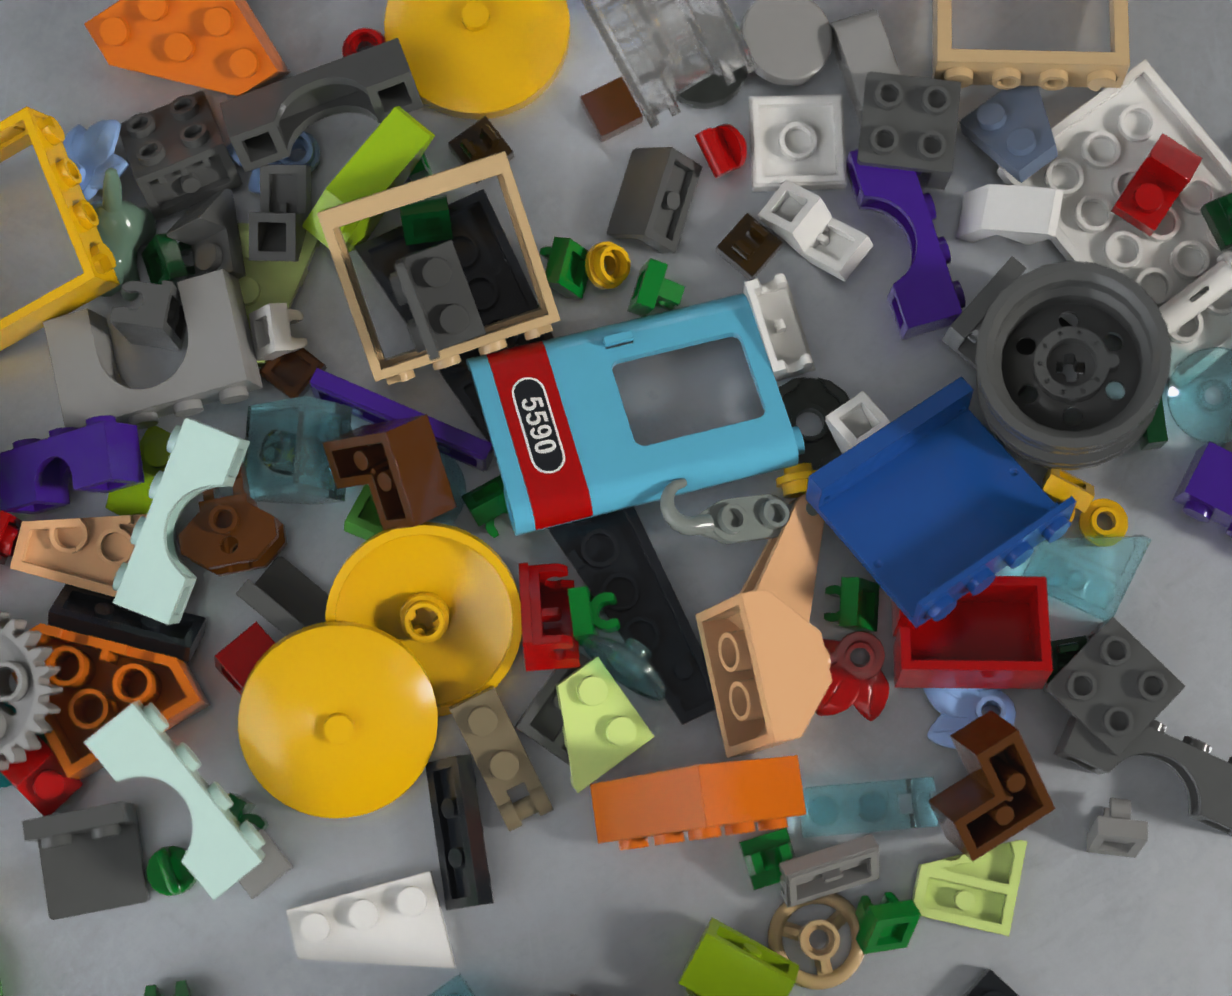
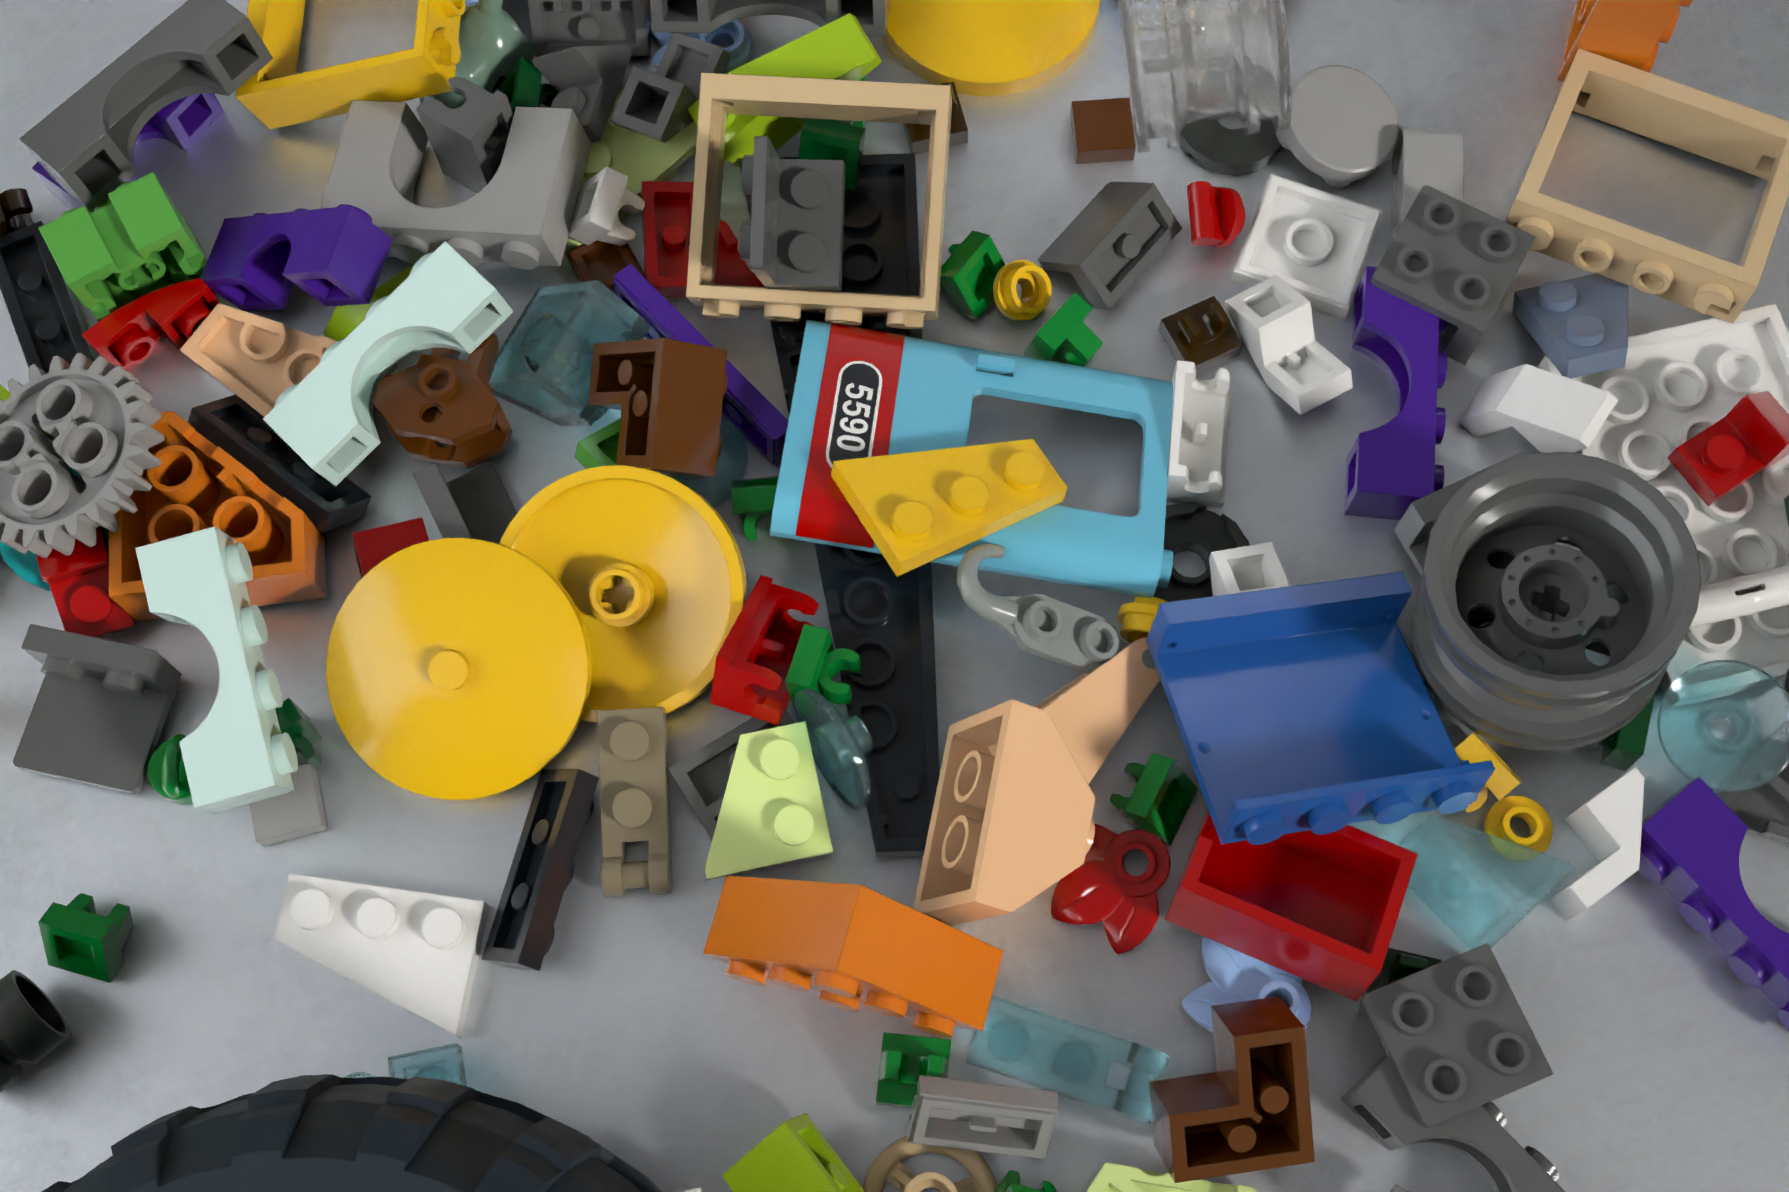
camera: 25 degrees right, 10 degrees down
none -> red wing [641,181,763,299]
none -> yellow wing [831,439,1068,576]
none -> white slope [1549,767,1645,921]

